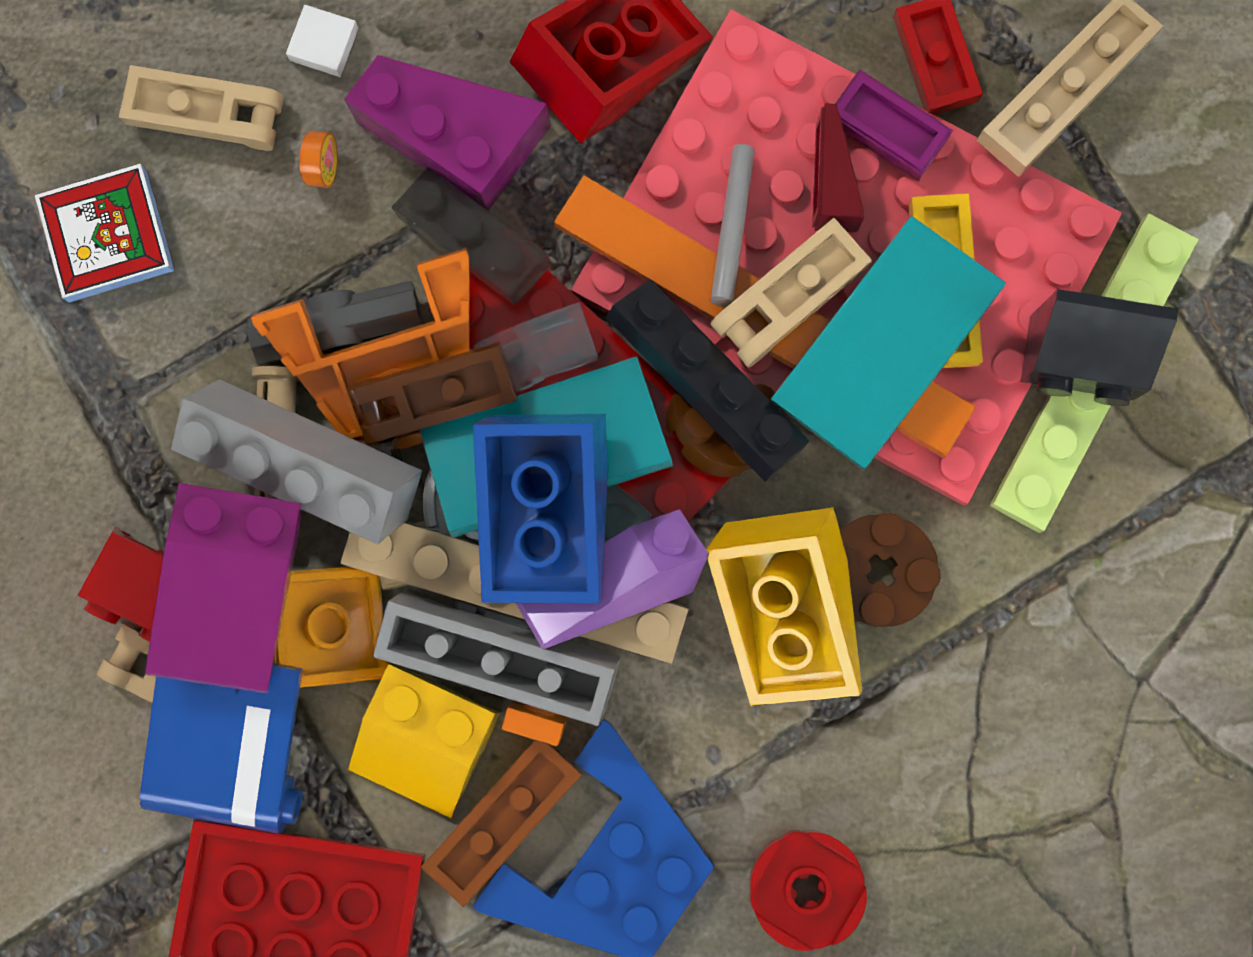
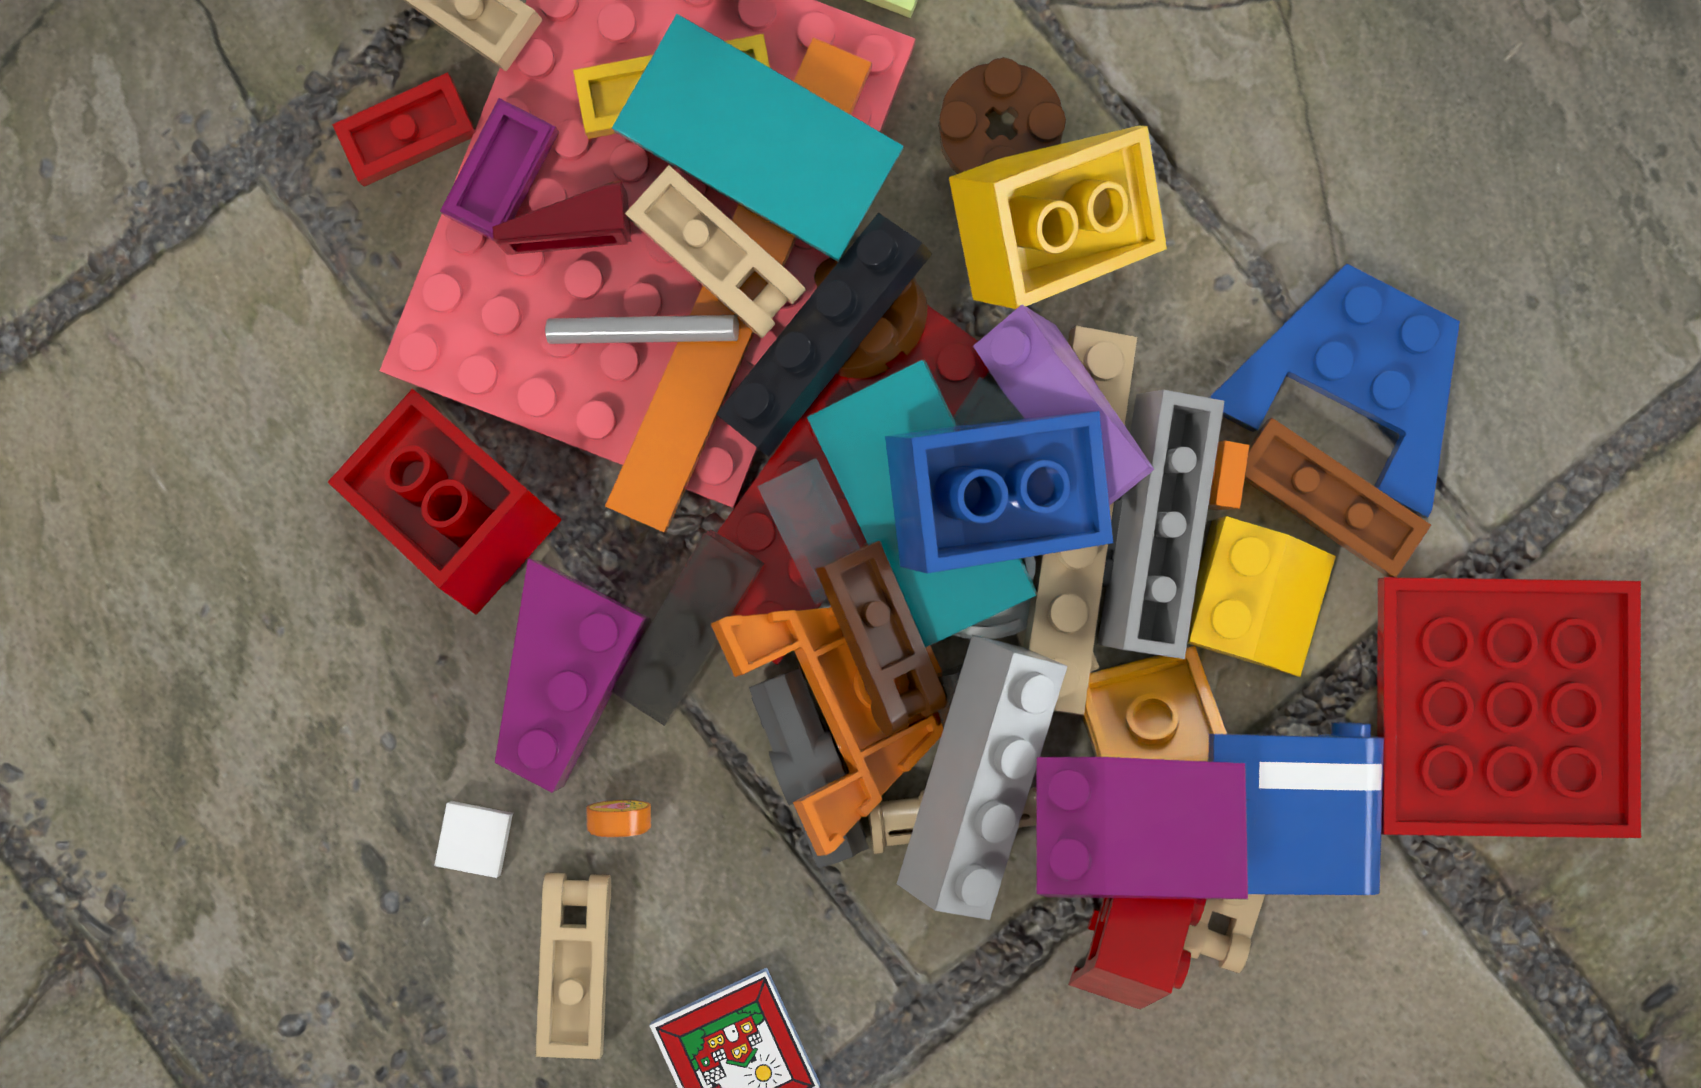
camera: 100 degrees left, 5 degrees up
red plate [749,830,867,951] -> none

